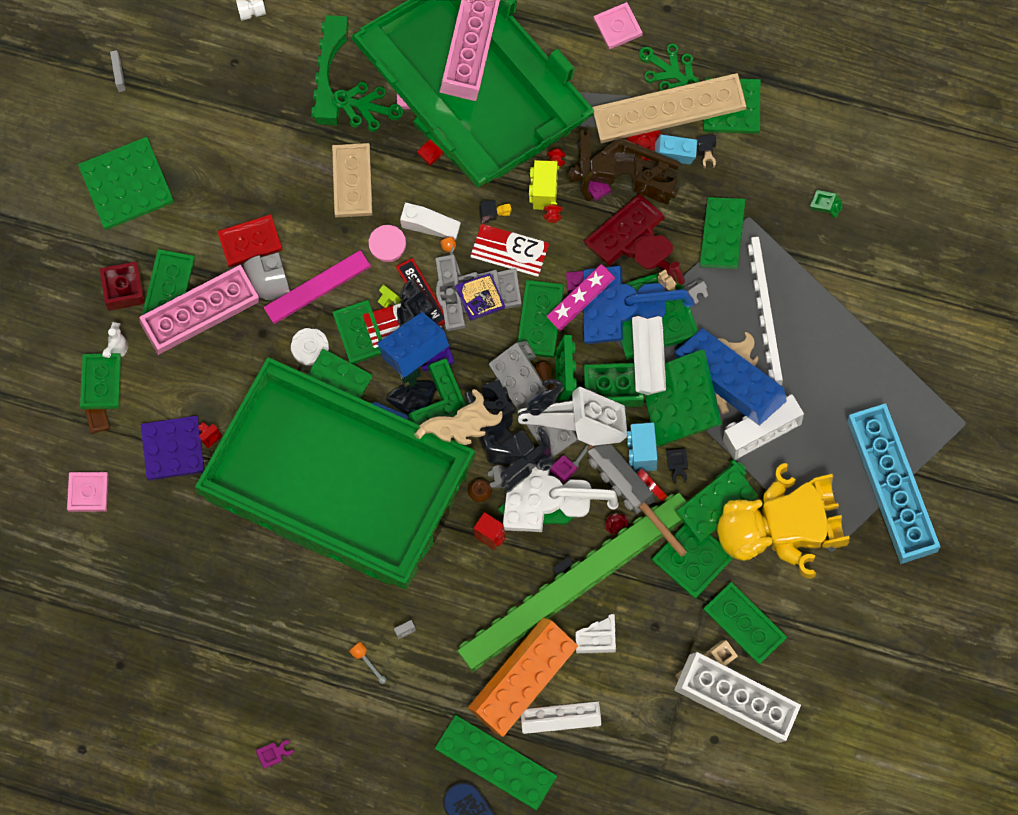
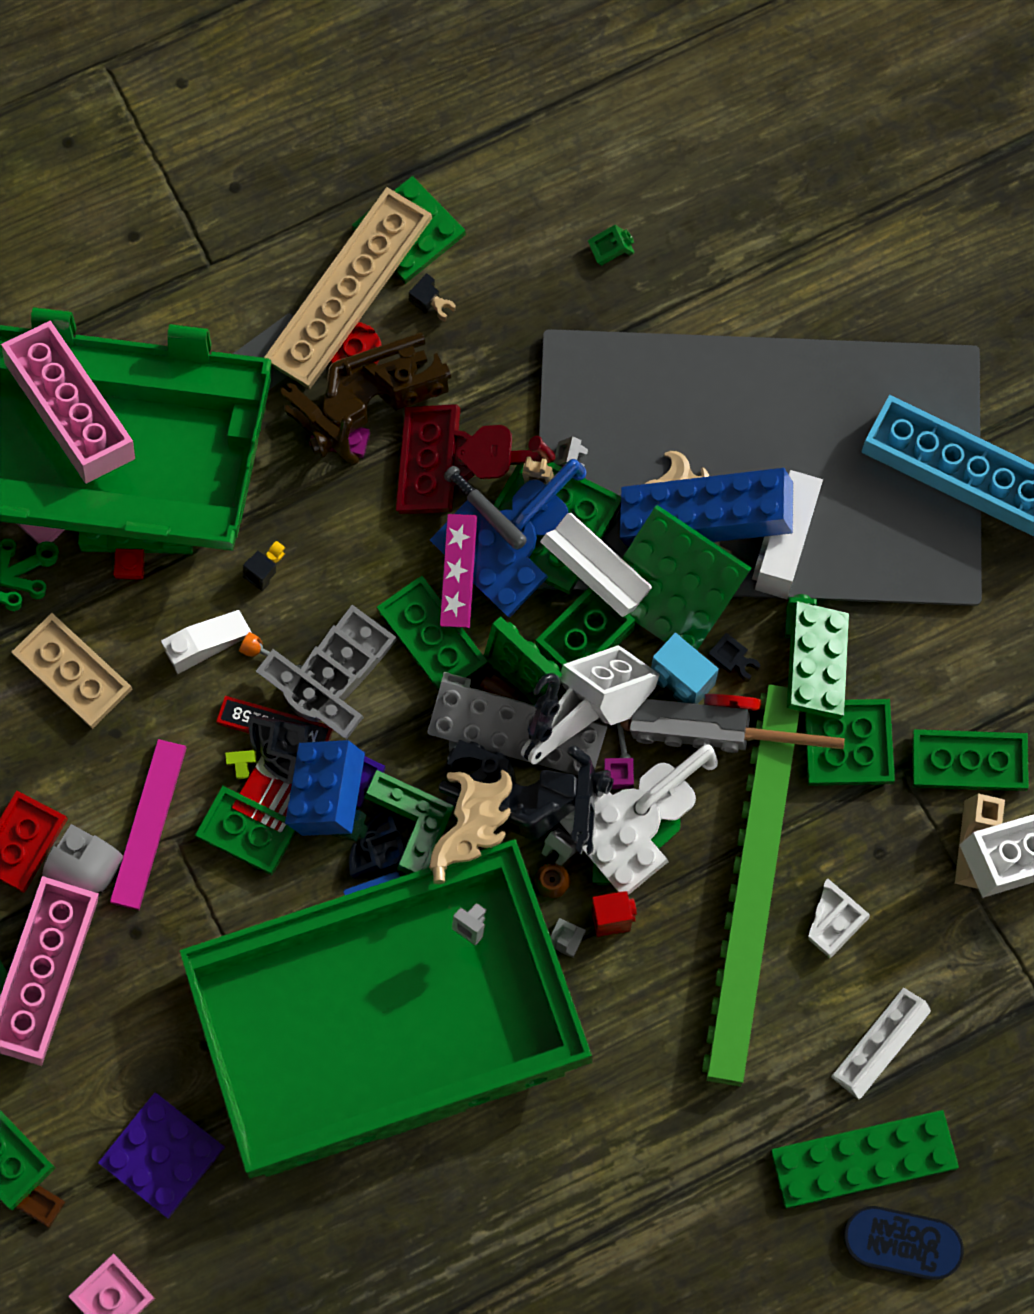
camera: 50 degrees left, 0 degrees up
red tile [198,422,222,449] -> none
white tile [291,328,329,366] -> none
green plate [308,349,373,399] -> none
hinge [349,642,386,684] -> none
bright pink tile [369,225,406,262] -> none
light grey tile [394,620,416,640] -> none
tile [455,273,506,321] -> none
orange brick [468,618,578,737] -> none
sticker [471,224,549,276] -> none
neon yellow brick [529,149,566,223] -> none
black tile [553,557,573,576] -> none
magenta plate [566,271,584,293] -> none
bright pink tile [594,2,642,50] -> none
dark red plate [605,513,628,534] -> none
green plant [639,43,700,91] -> none
medium azure brick [655,135,697,164] -> none
green plate [700,197,746,269] -> none
yellow piece [717,463,850,579] -> none
white plate [748,237,783,385] -> none
none -> dark grey piece [444,466,527,550]
none -> light grey tile [452,903,486,946]
none -> light grey tile [550,918,586,958]

